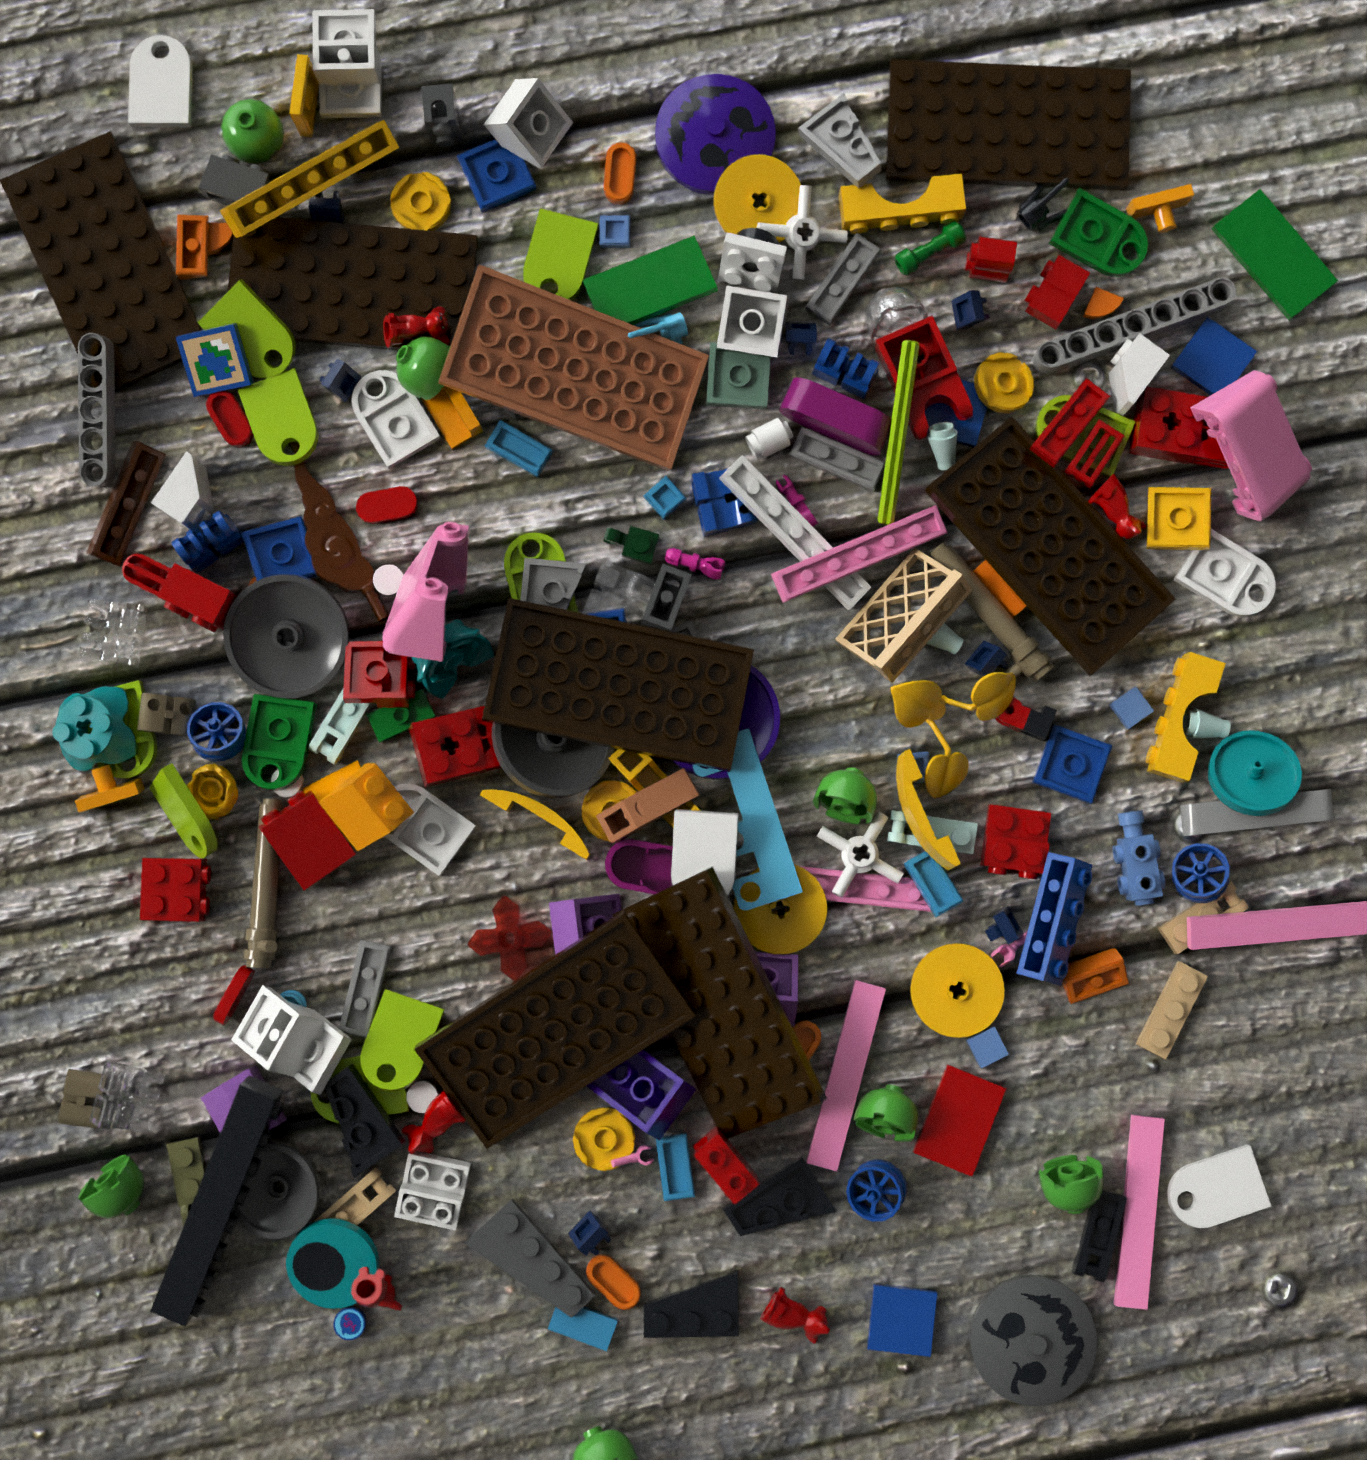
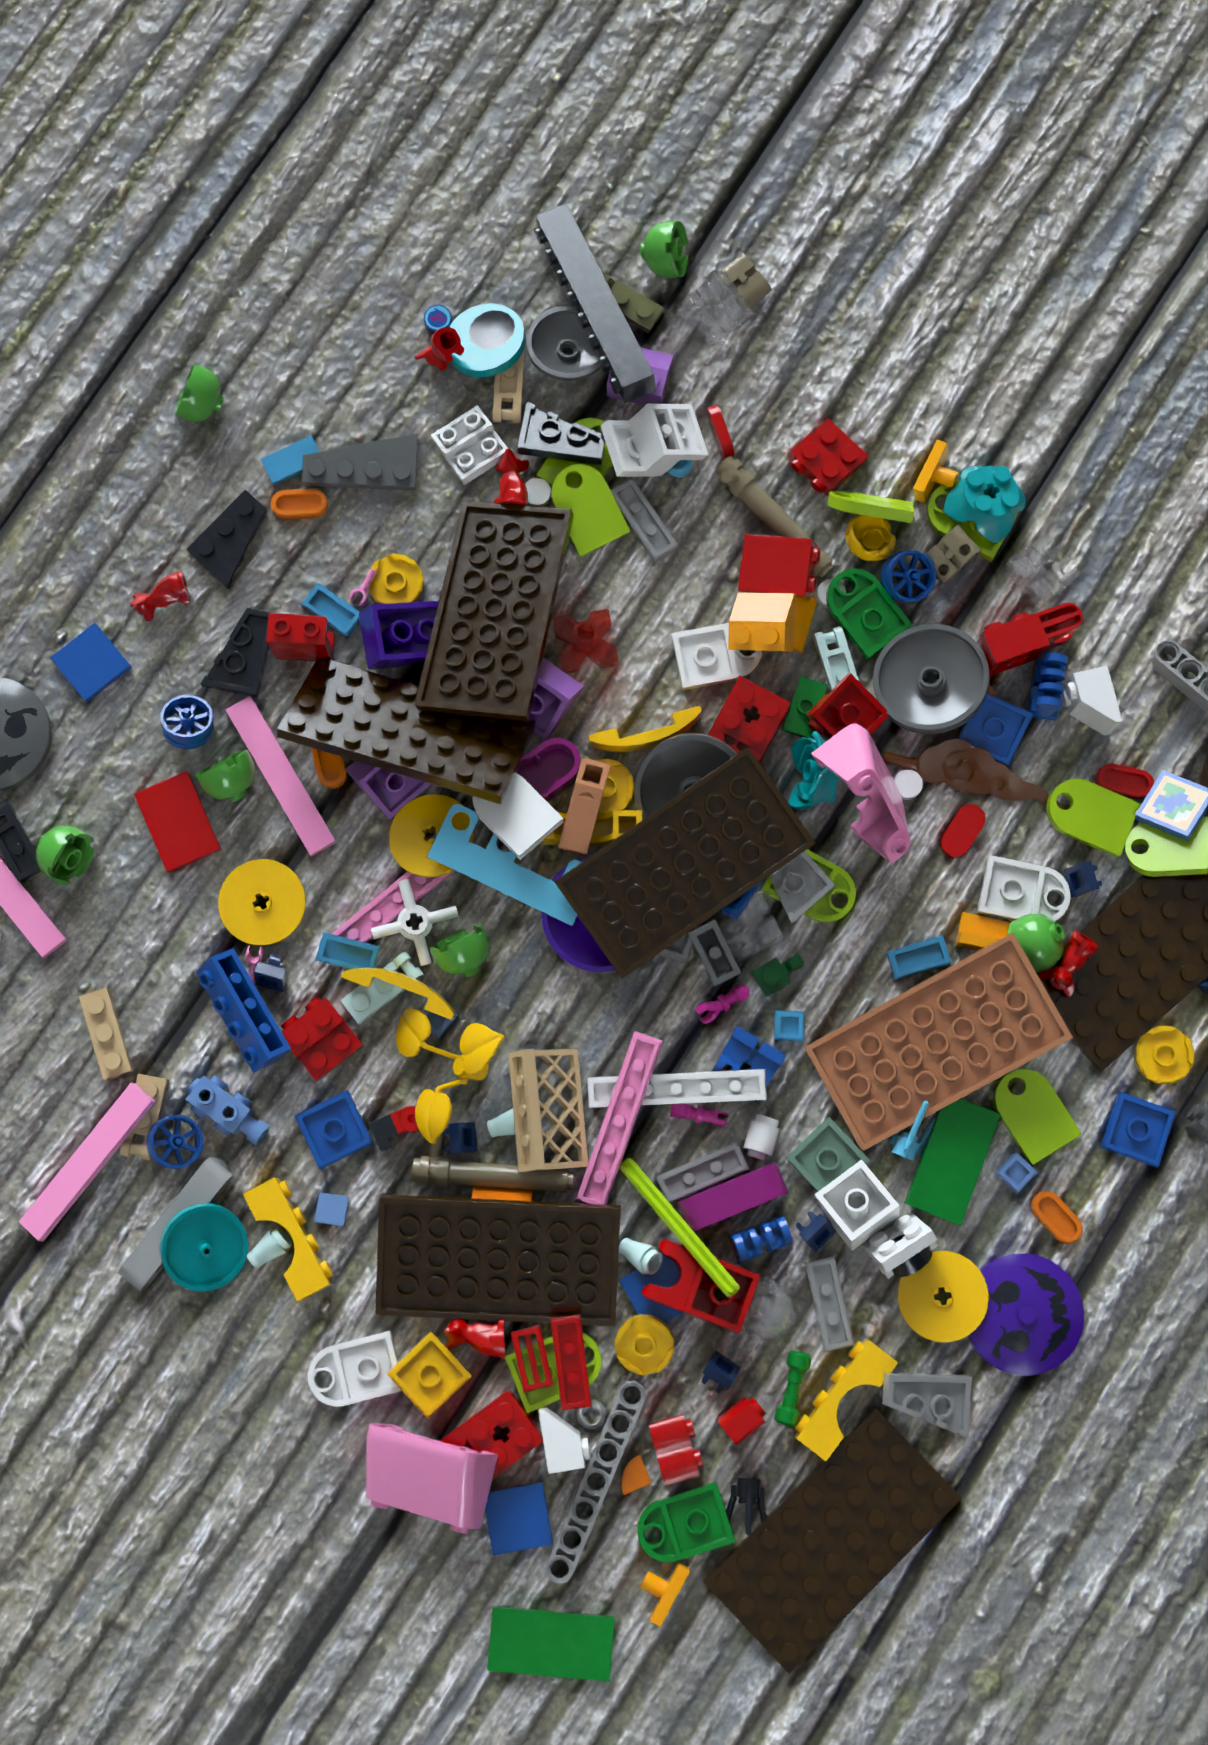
camera: 135 degrees right, 5 degrees down
reddish brown slope [86,441,166,566] -> none
white slope [484,78,573,168] -> none
dark blue tile [568,1211,611,1256] -> none
white bar [757,185,848,280] -> none
medium blue tile [966,1026,1009,1069] -> none
orange slope [1062,948,1129,1004] -> none

